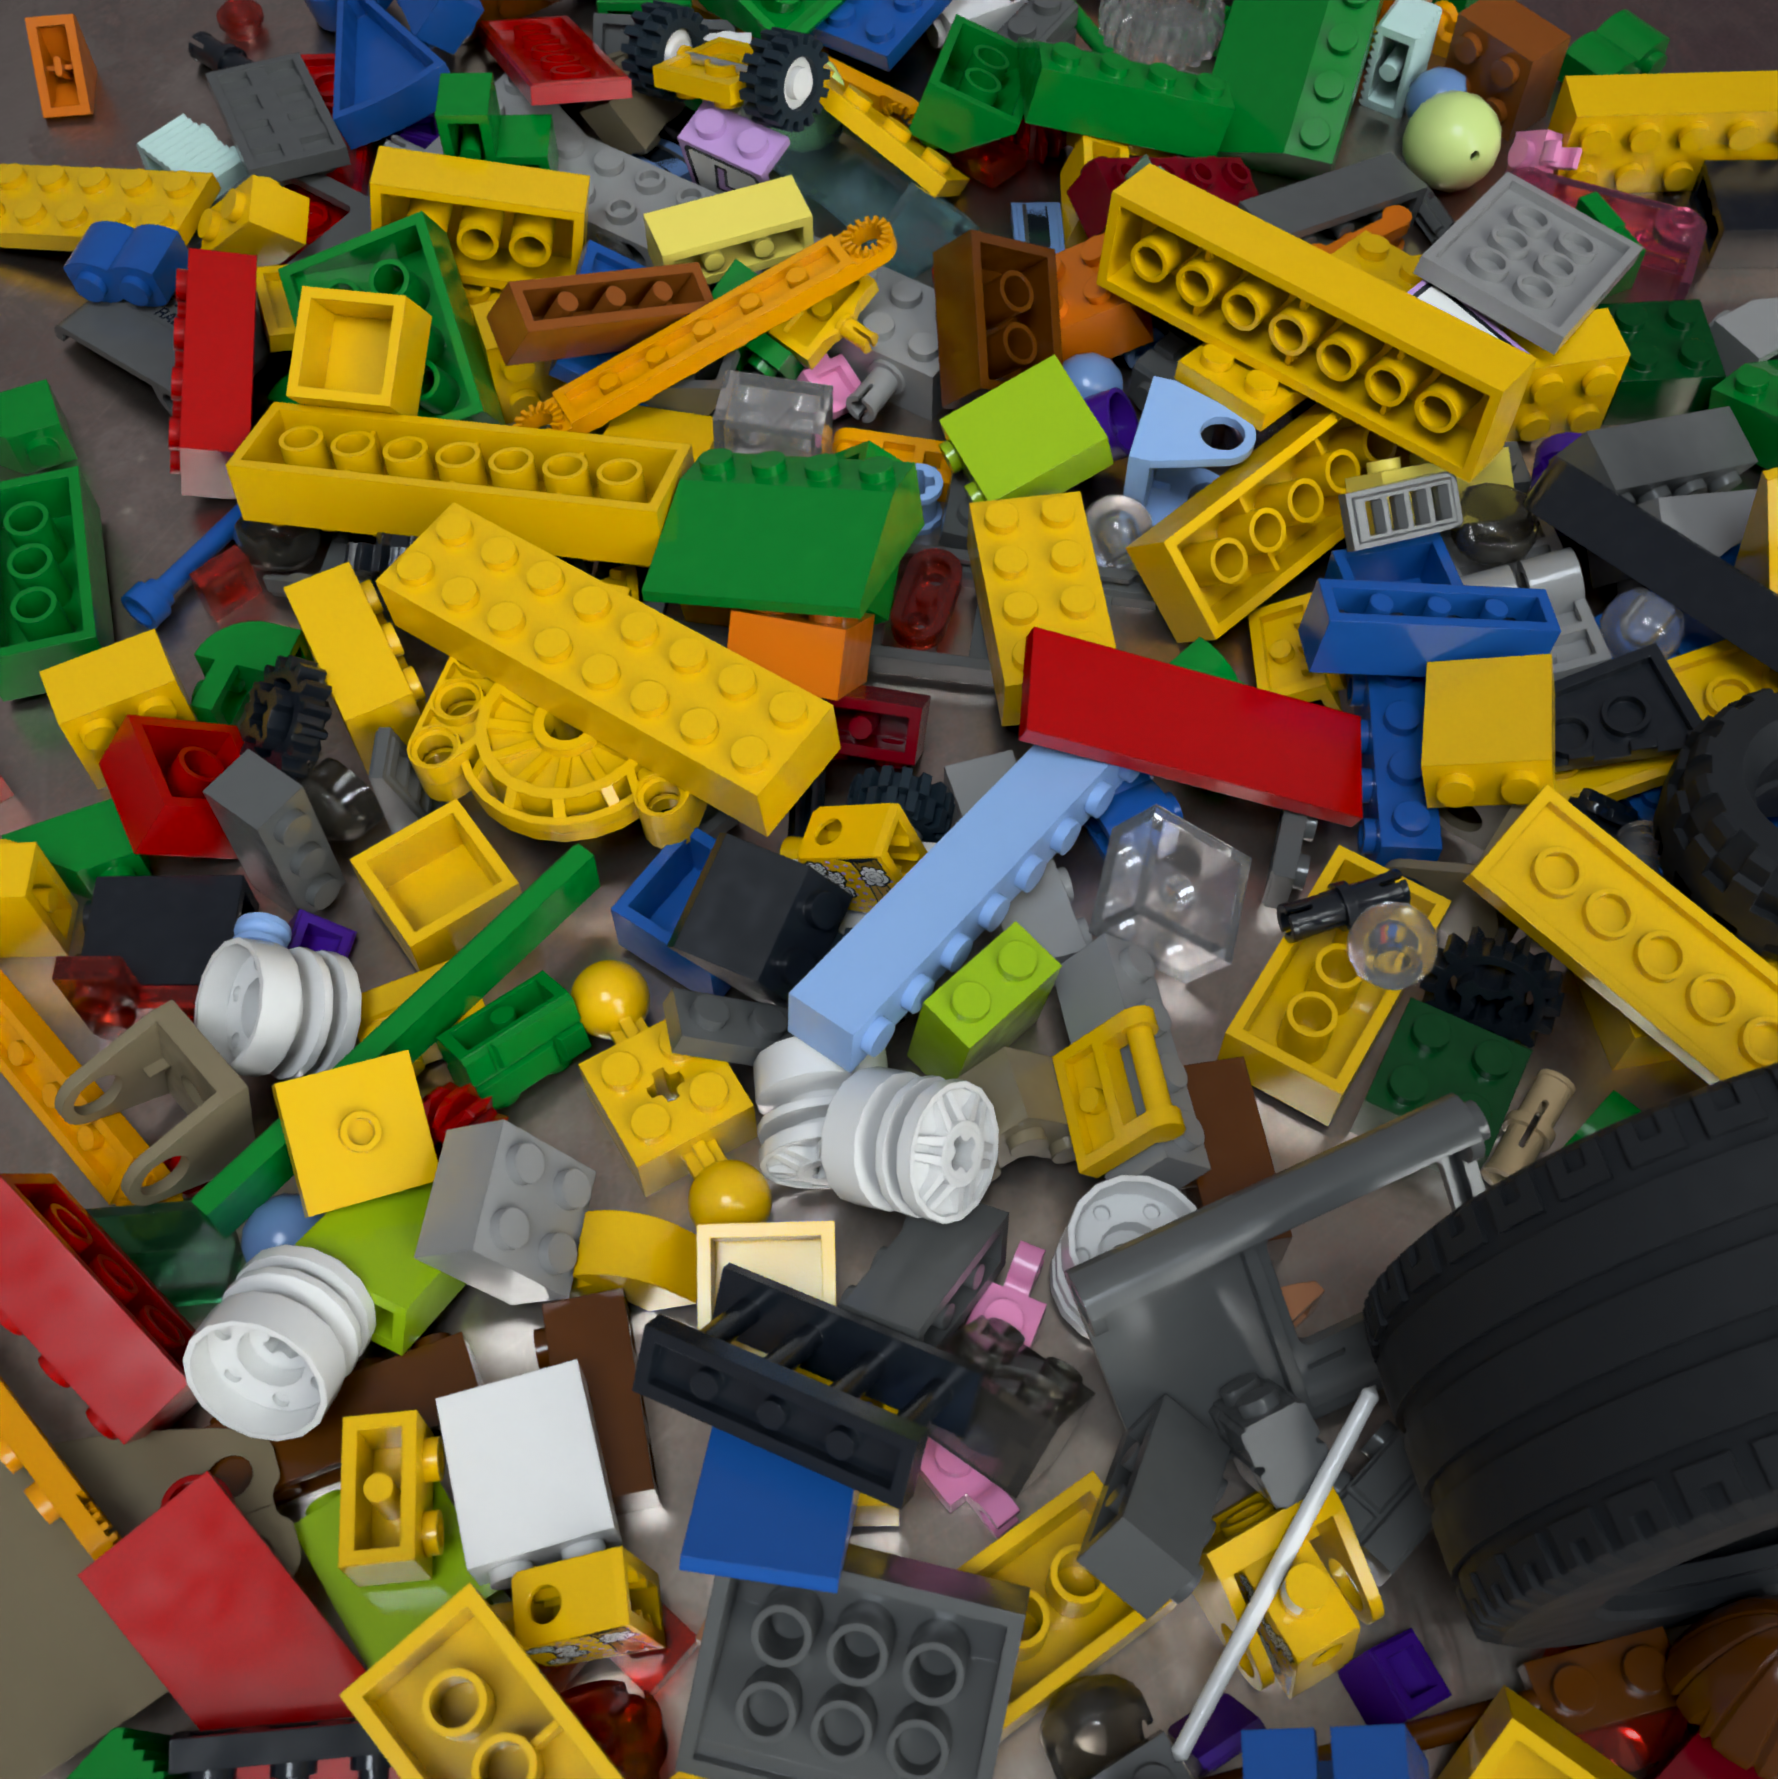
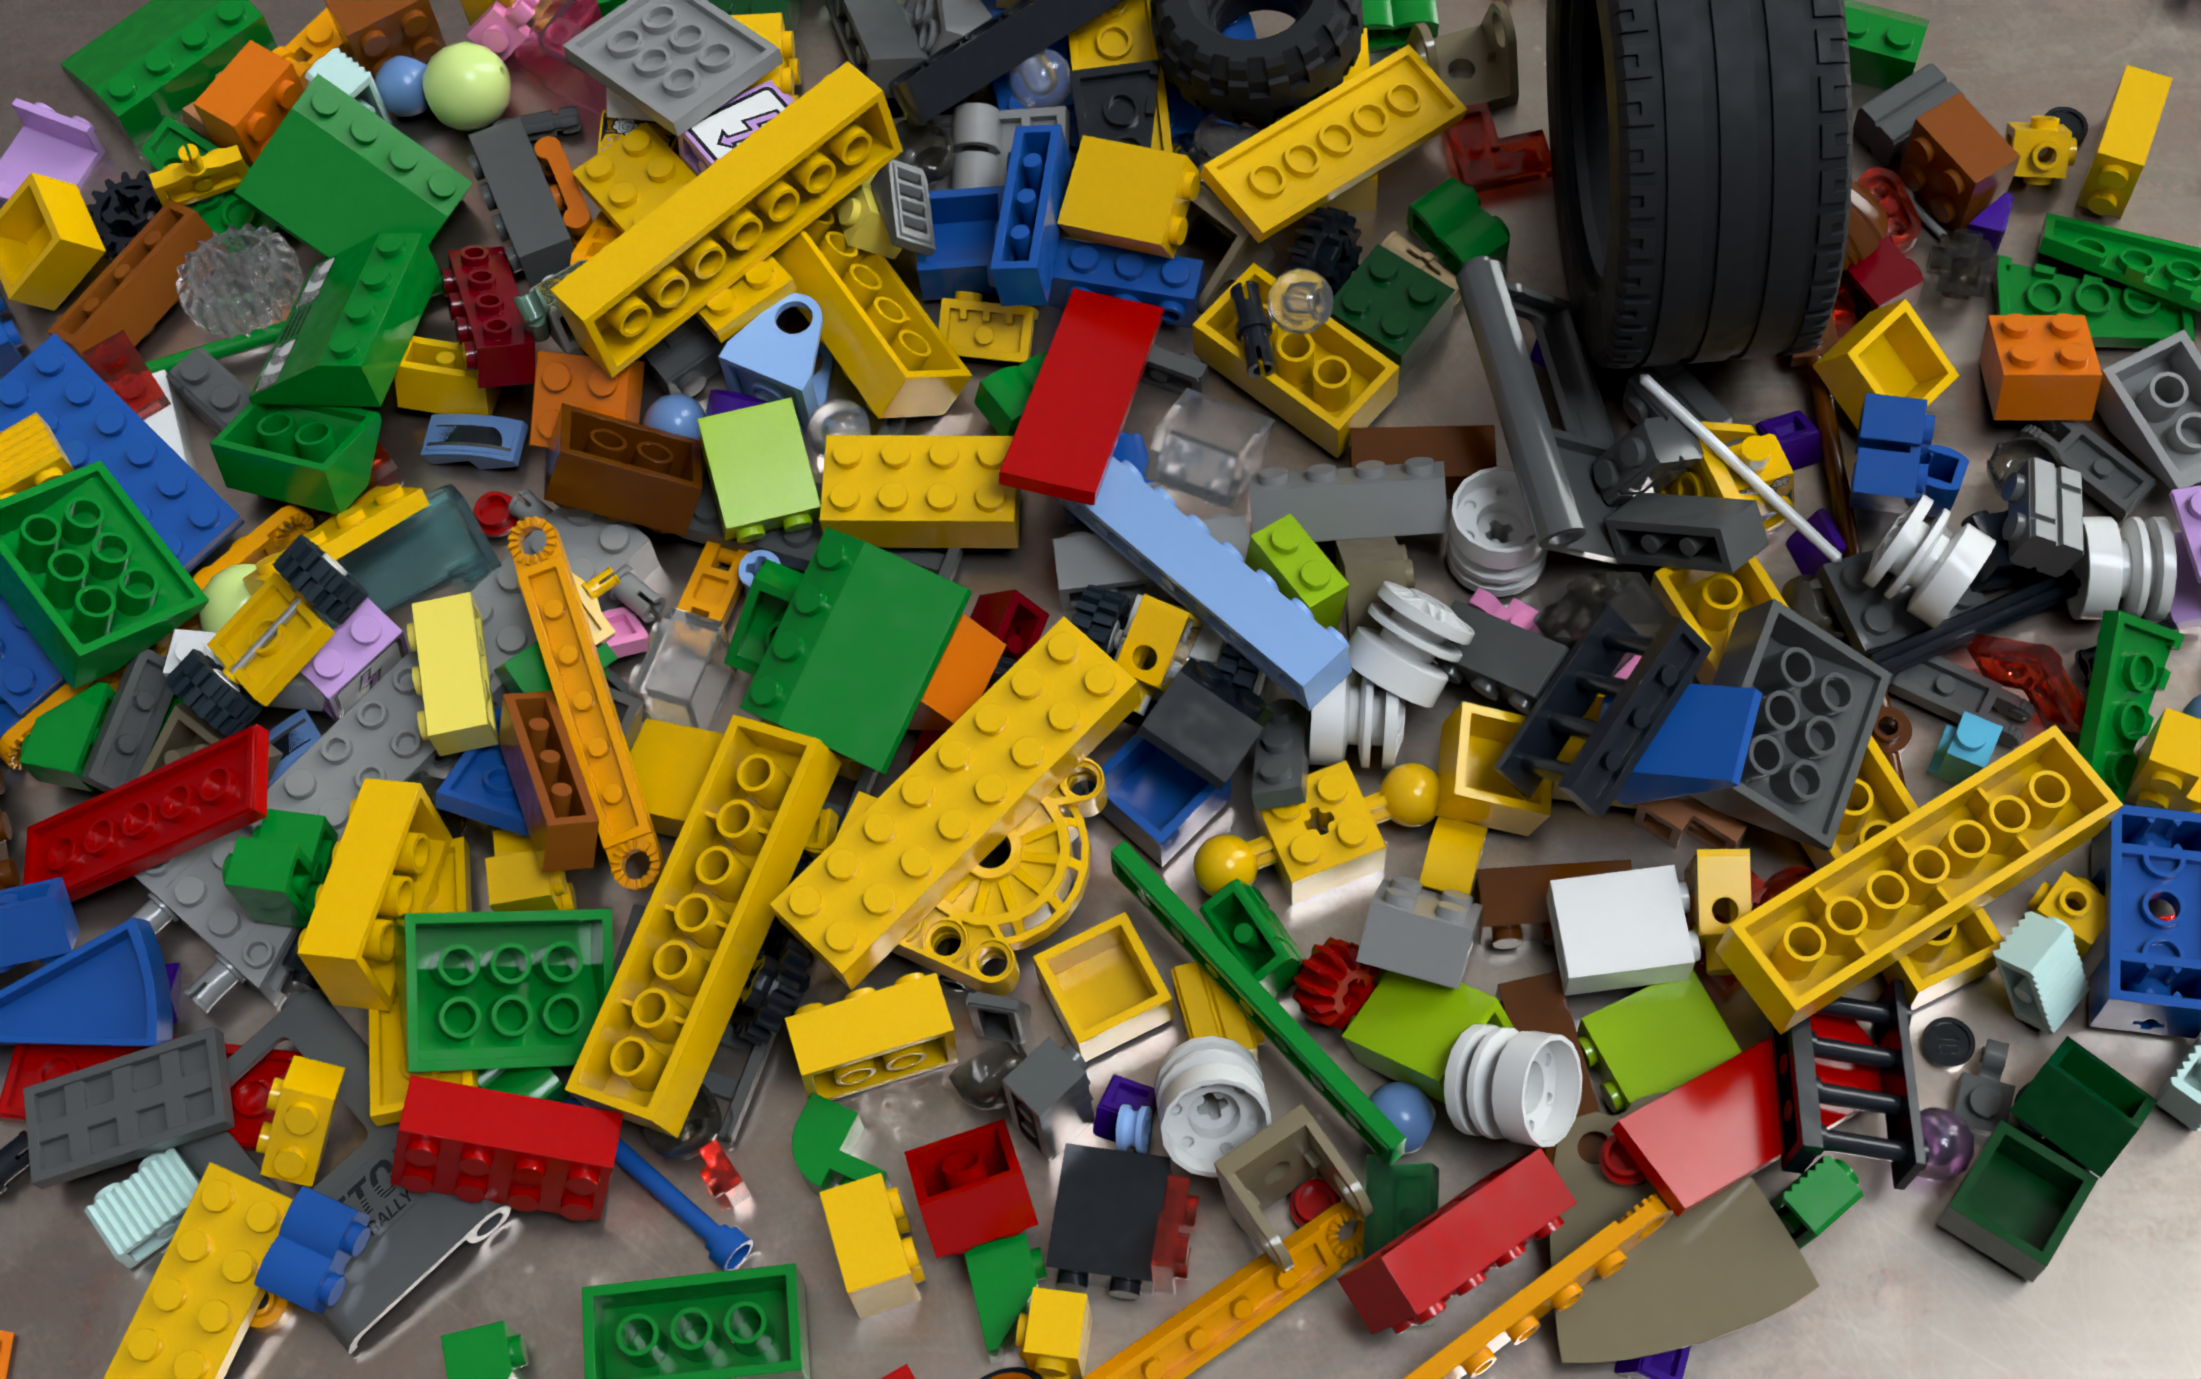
camera: 75 degrees left, 5 degrees up
black gear [240,655,333,780] -> none
yellow plate [271,1050,438,1218] -> none
yellow piece [286,286,432,416] -> none
yellow brick [338,1410,445,1587] -> none
yellow plate [1052,1005,1186,1178] -> none

